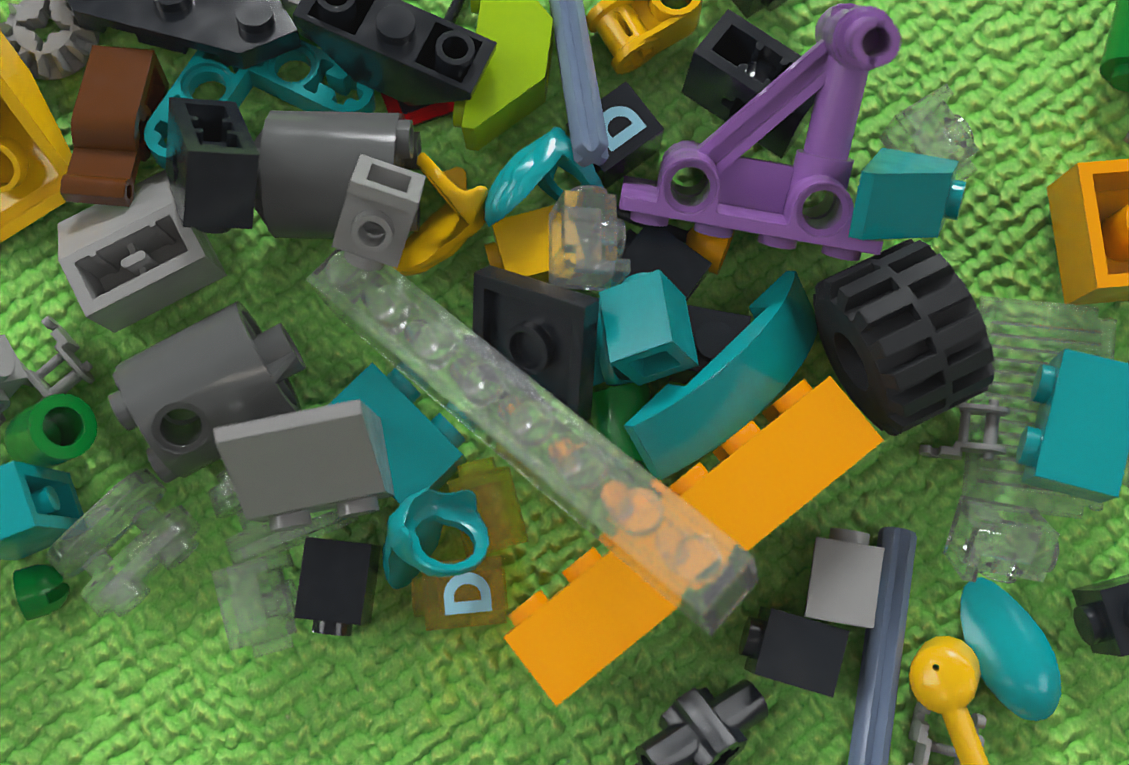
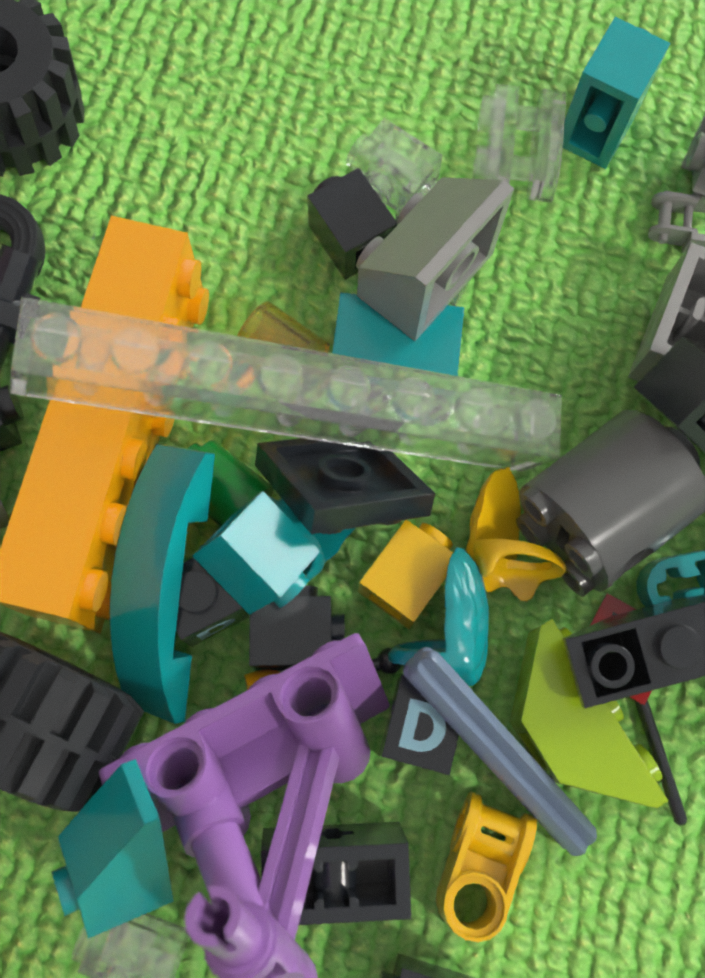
camera: 140 degrees right, 5 degrees down
green brick [4,393,97,469] -> none
green hinge [13,564,70,621] -> none
dark grey cylinder [108,301,306,483] -> none
light grey brick [331,154,426,271] -> none
teal piece [382,488,490,589] -> none
clear yellow brick [411,555,509,631] -> none
clear brick [549,185,631,291] -> none

